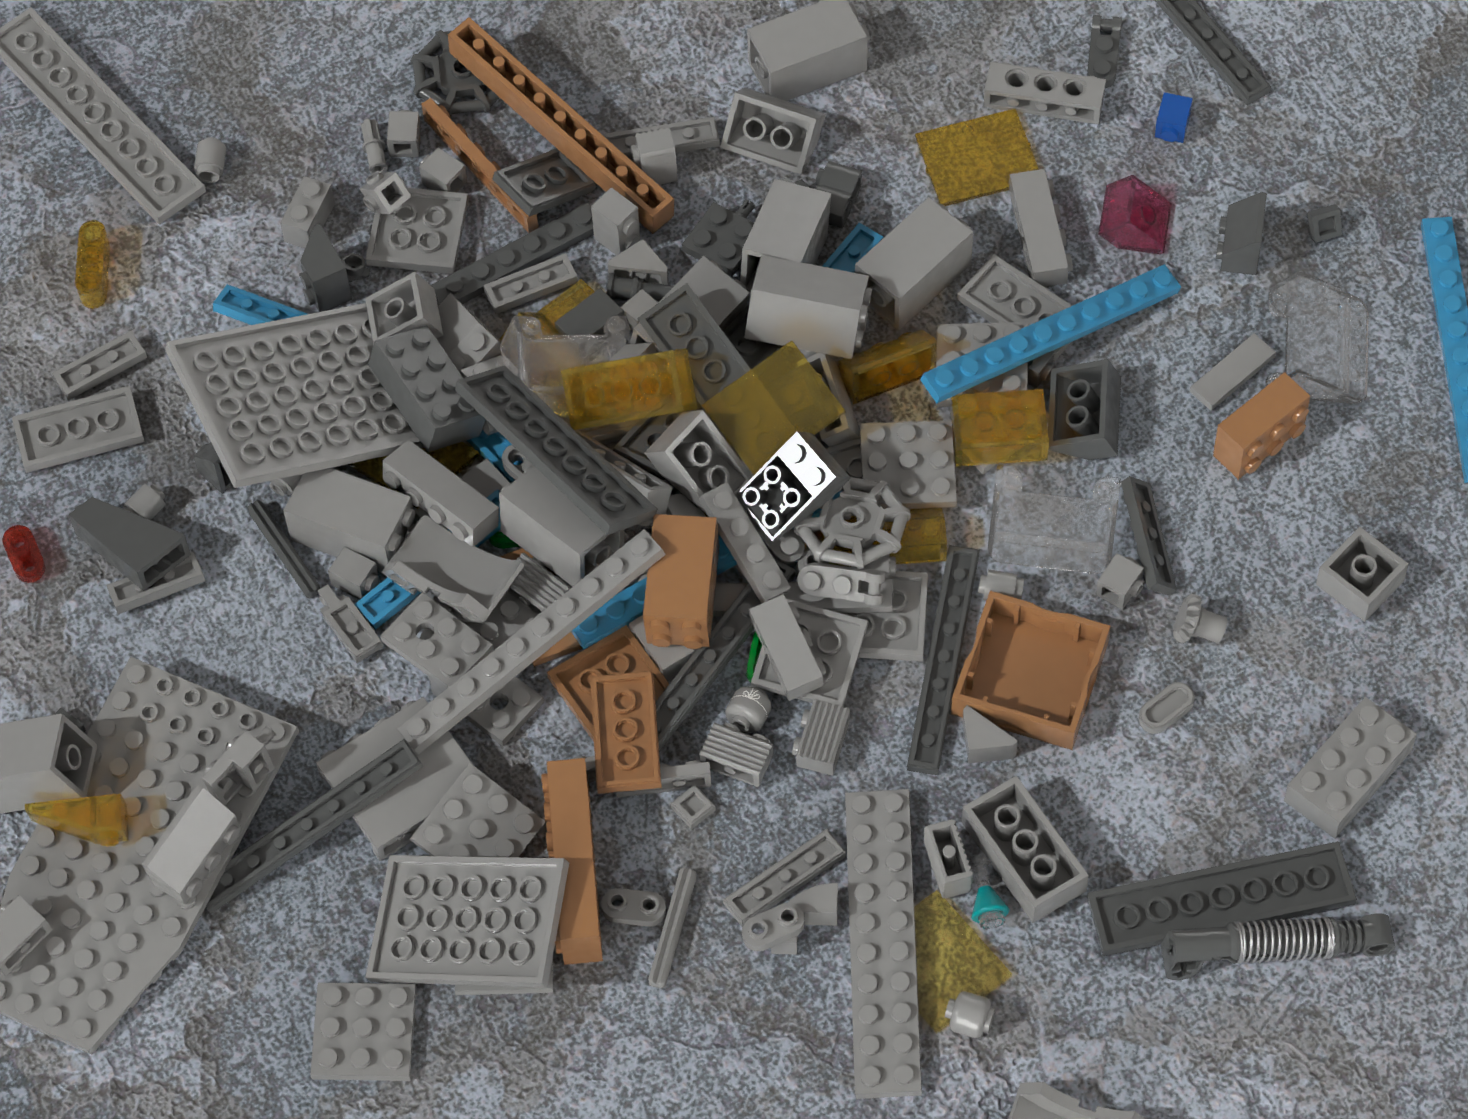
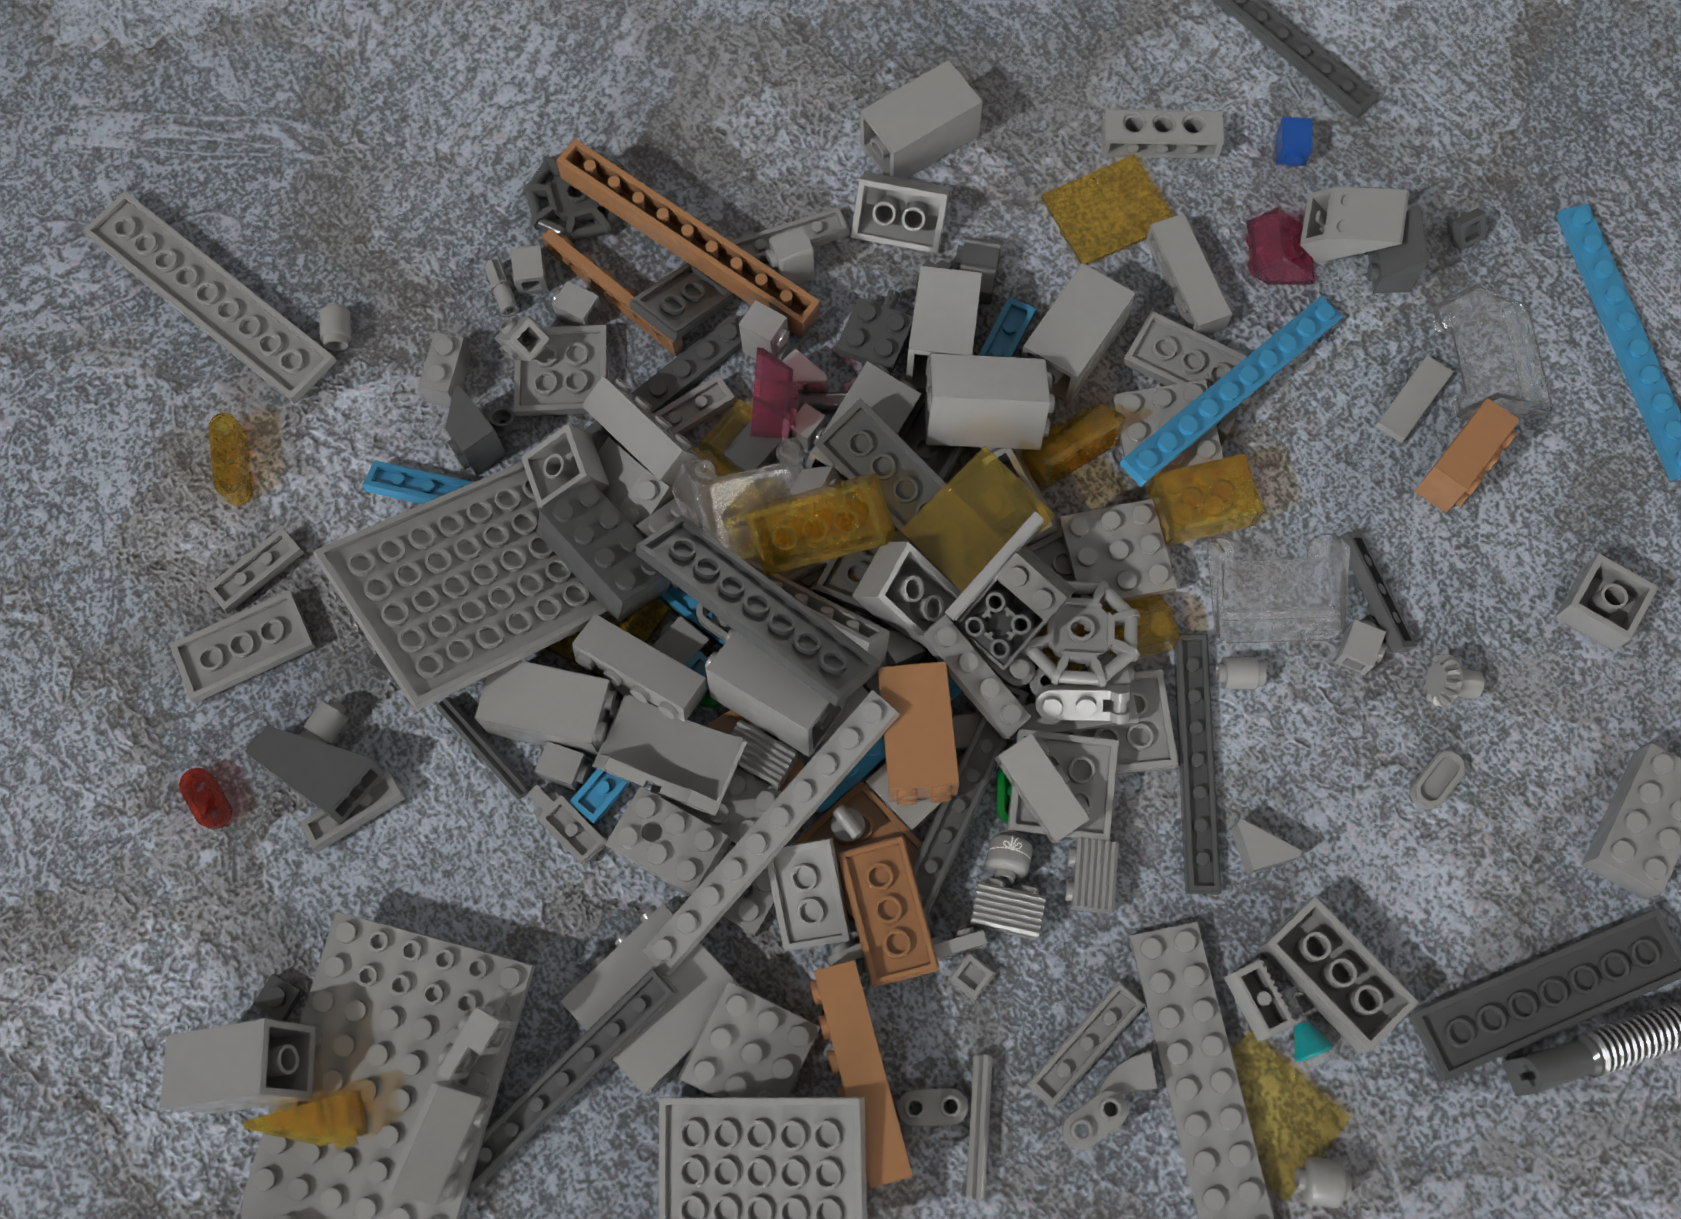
camera: 10 degrees left, 10 degrees up
medium nougat tile [951,591,1111,750] -> none
dark grey slope [1047,359,1121,460] -> none
dark grey plate [1087,15,1122,89] -> none
none -> light grey brick [581,376,699,487]
none -> clear pink slope [750,347,799,439]
none -> light grey plate [767,837,852,951]
none -> light grey plate [831,805,865,842]
none -> light grey tile [945,511,1044,623]
none -> light grey slope [1300,187,1409,263]

